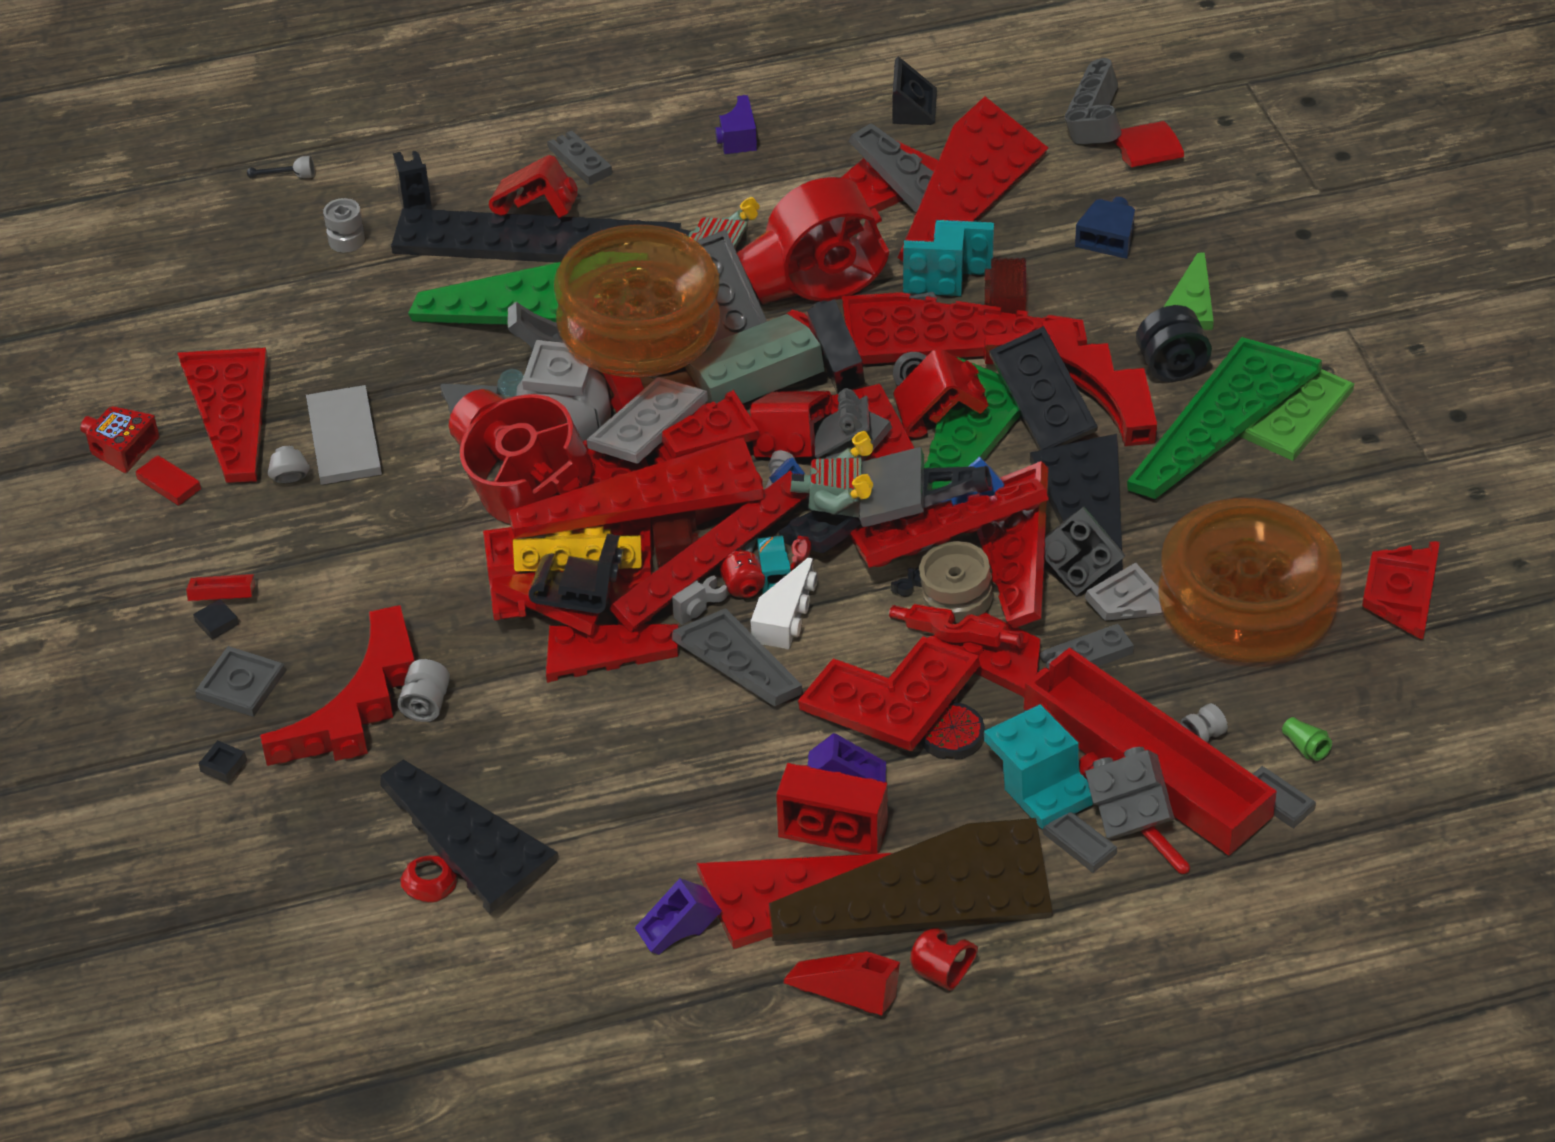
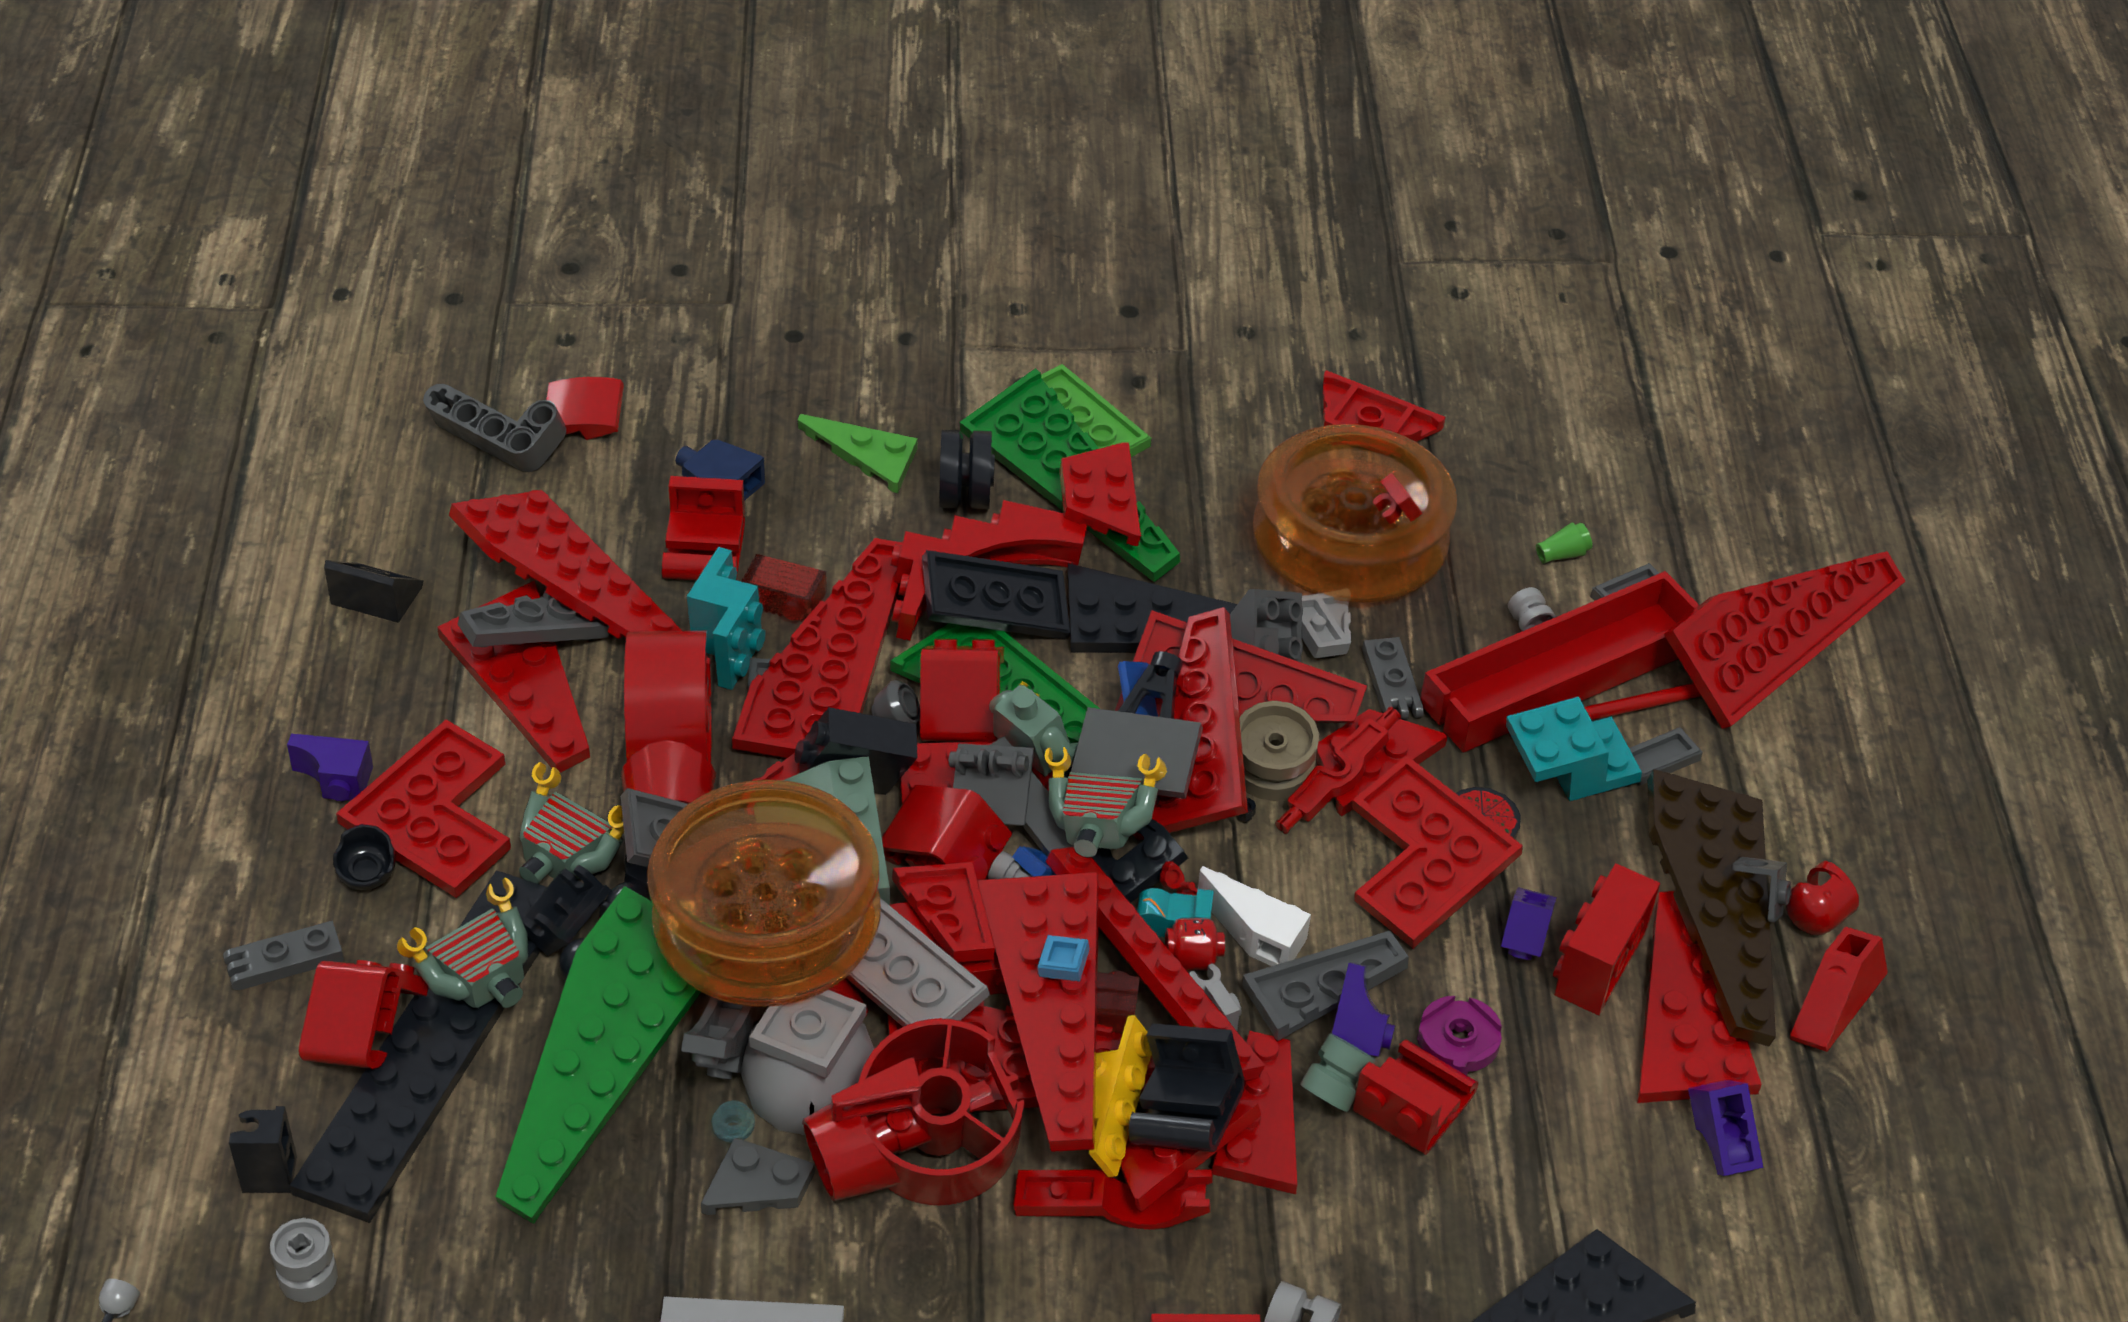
camera: 80 degrees left, 0 degrees up
dark grey plate [1085,747,1174,840] -> none
none -> black hair [333,824,396,890]
none -> red plate [336,719,511,898]
none -> sand green torso [397,878,528,1008]
none -> red piece [662,476,745,581]
none -> red slope [831,1057,921,1122]
none -> sand green torso [989,681,1078,777]
none -> dark azure tile [1037,935,1090,981]
none -> red wing [1059,442,1141,546]
none -> sand green wheel [1300,1033,1377,1112]
none -> dark purple arch [1332,962,1395,1057]
none -> red piece [1353,1039,1479,1155]
none -> red tile [1373,473,1423,524]
none -> magenta plate [1417,996,1502,1075]
none -> red wing [1664,551,1906,729]
none -> dark grey bracket [1732,857,1791,923]

